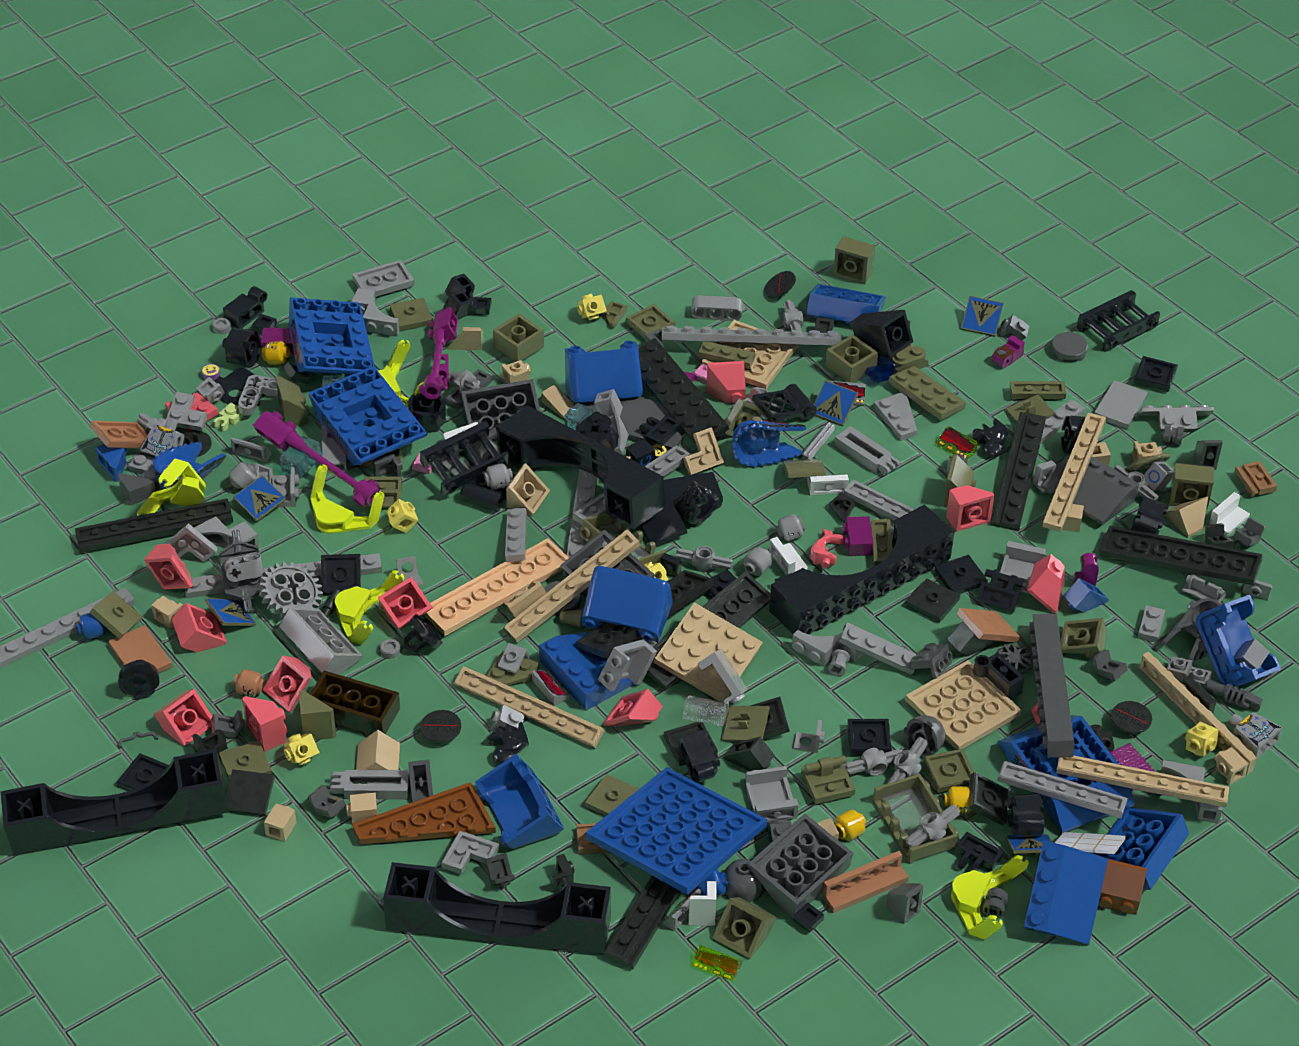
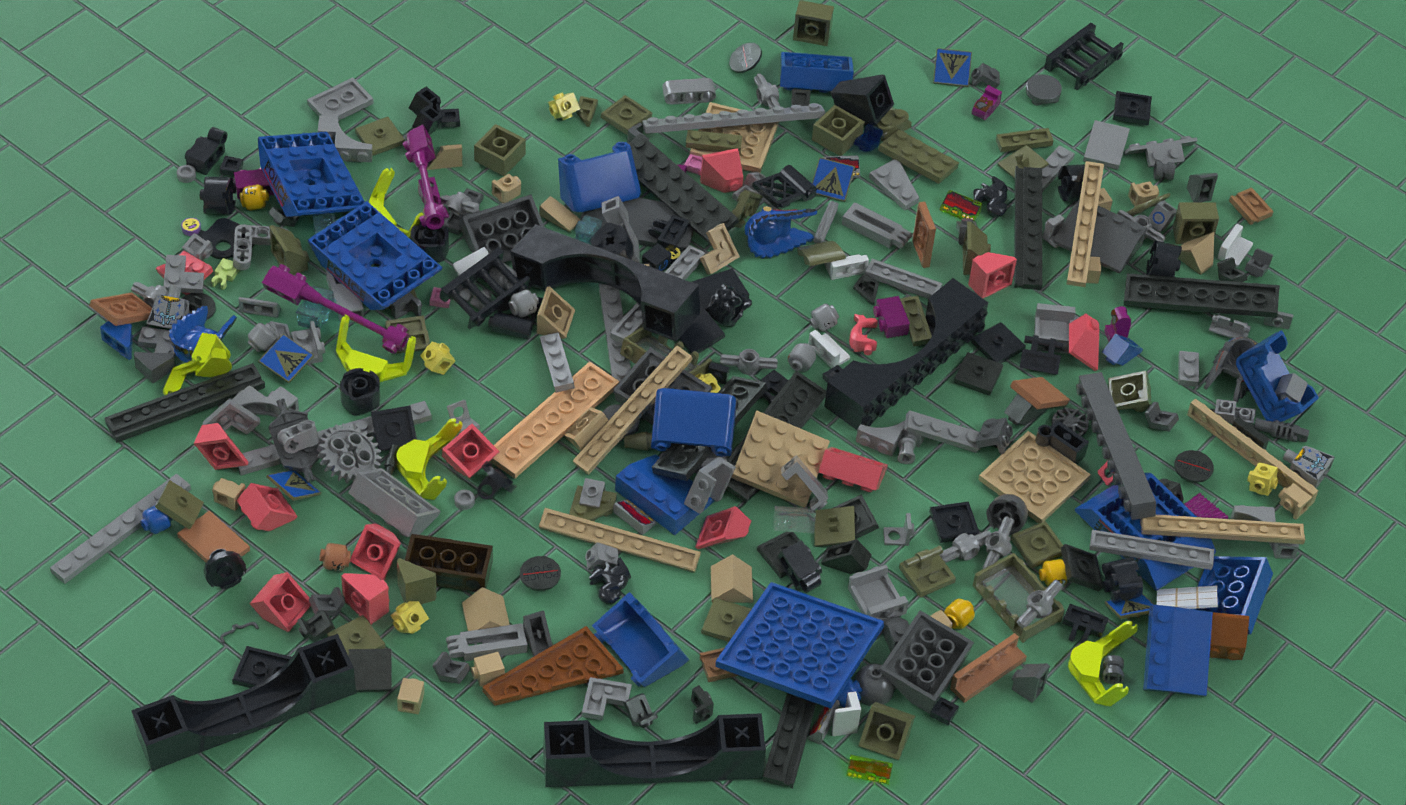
camera: 15 degrees left, 5 degrees up
none -> black brick [340,368,380,416]
none -> tan slope [710,554,753,603]
none -> coral slope [819,447,888,492]
none -> nougat tile [912,202,936,268]

